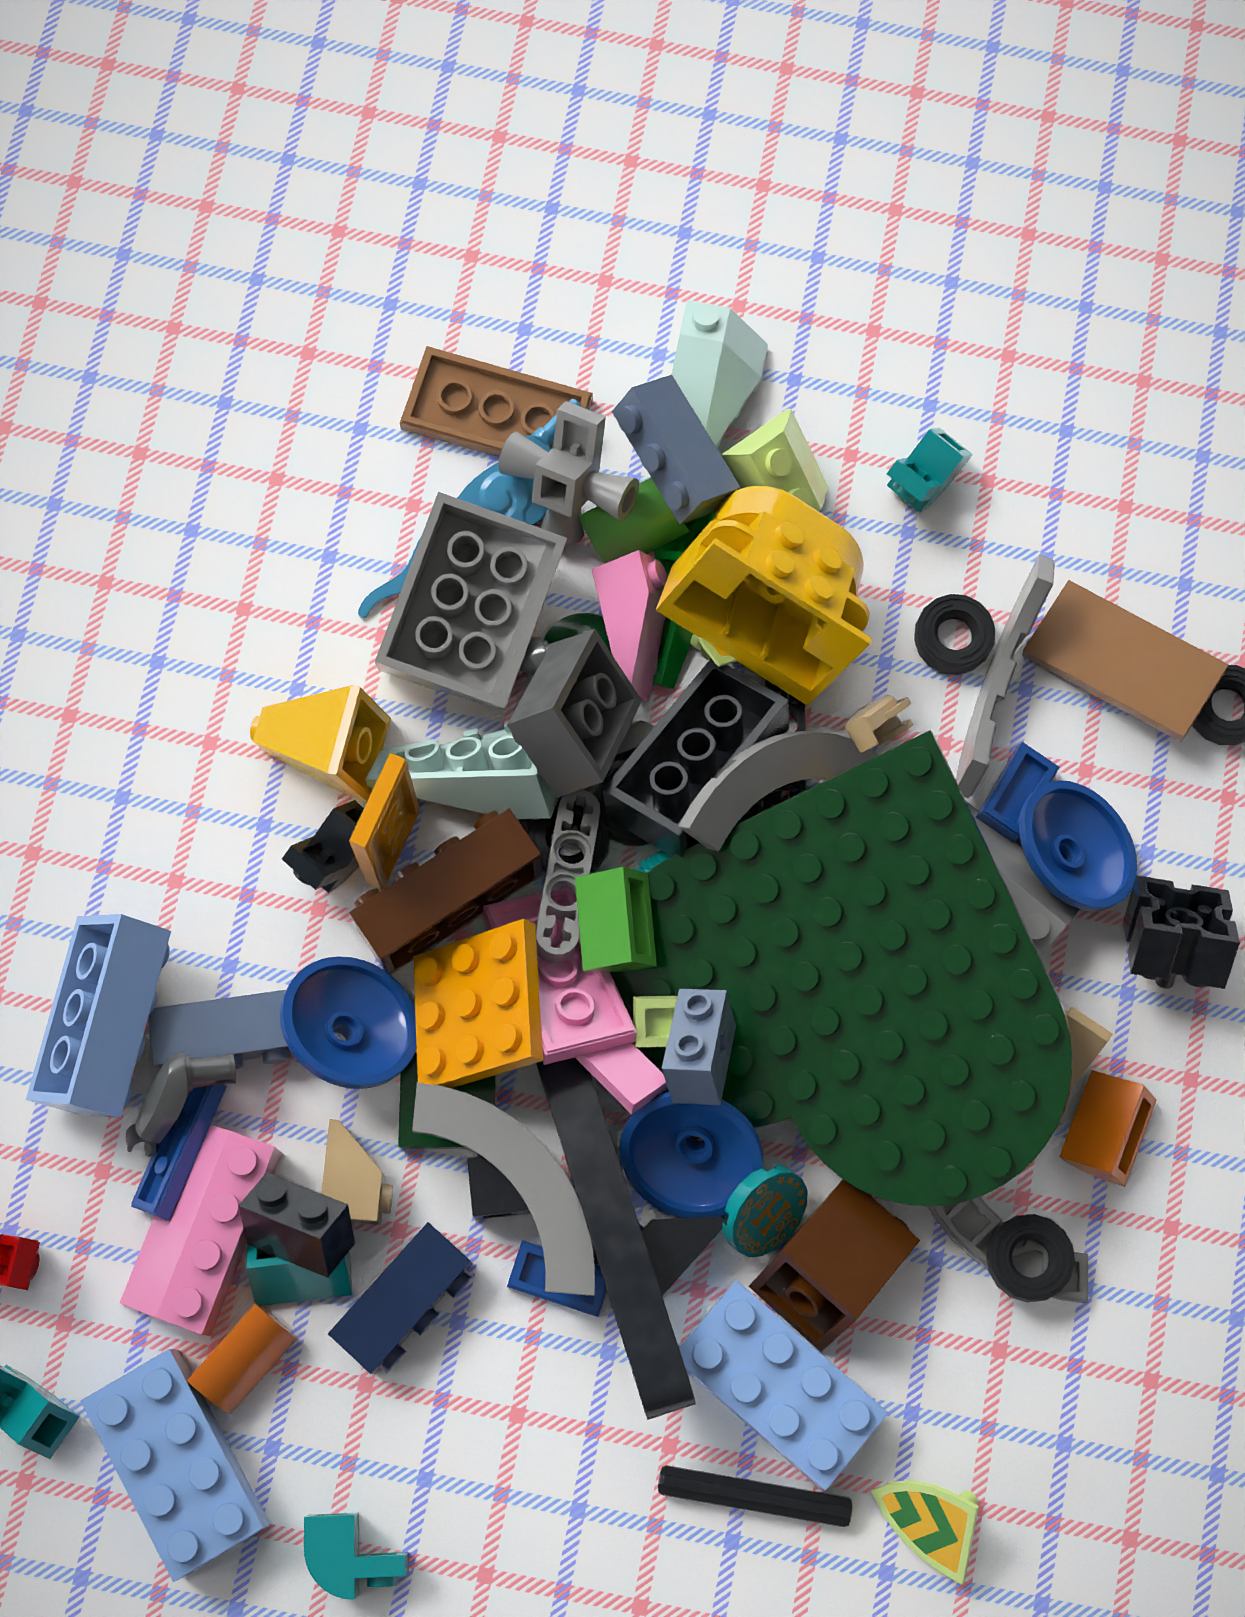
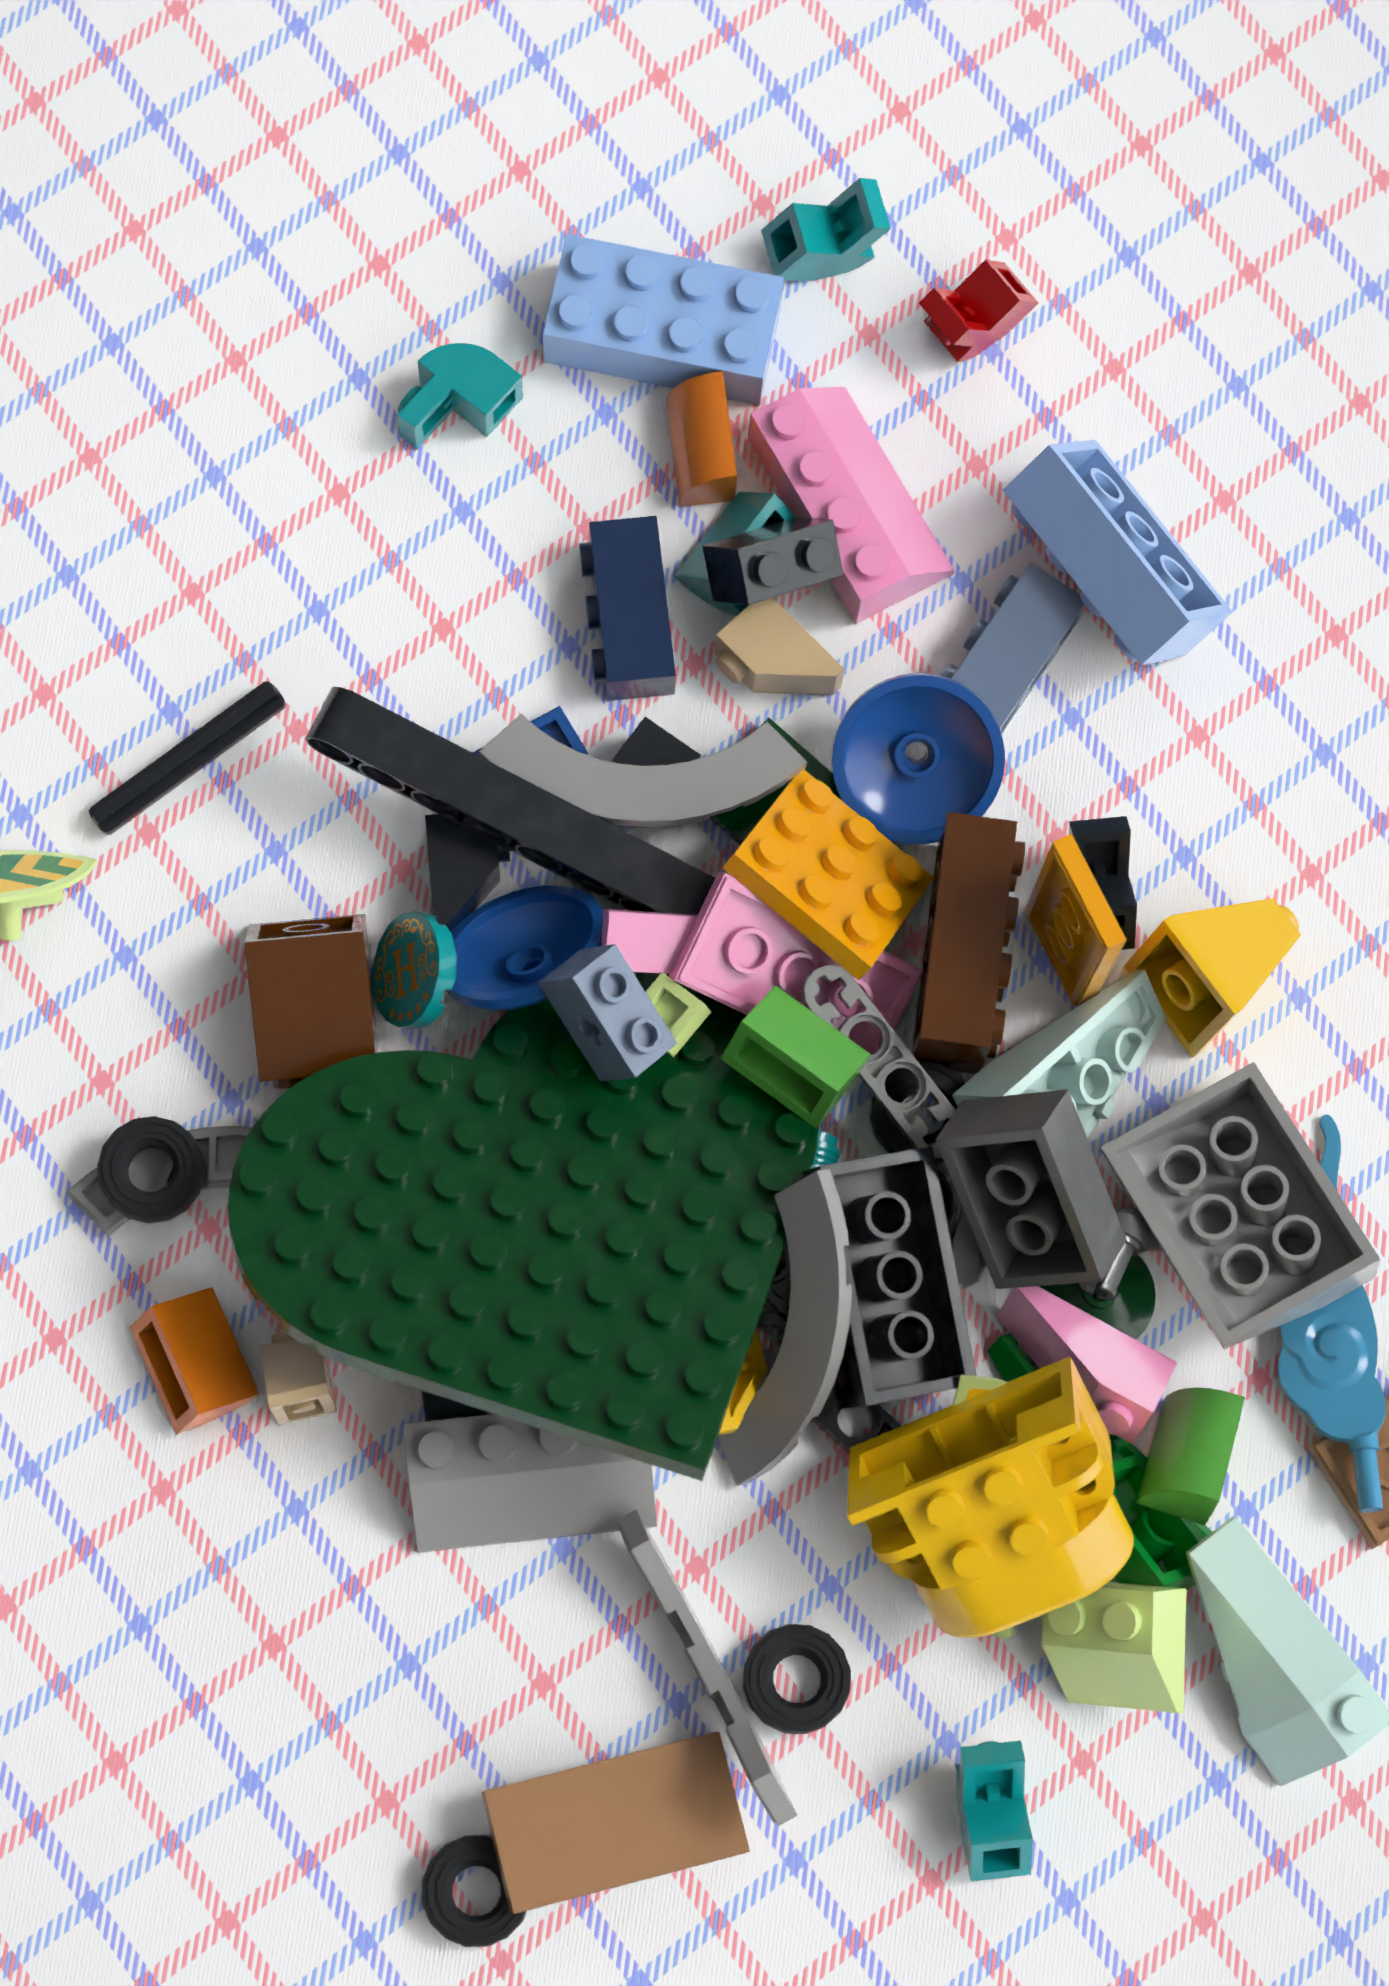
camera: 130 degrees right, 0 degrees up
dark grey arm [125,1051,236,1157] -> none
blue tile [131,1084,227,1221] -> none
light grey brick [498,401,639,545] -> none
sand blue brick [611,374,741,525] -> none
light blue brick [679,1280,889,1491] -> none
tan piece [845,695,914,753] -> none
blue tile [975,742,1060,842] -> none
blue dish [1019,780,1137,911] -> none
black brick [1123,875,1240,989] -> none

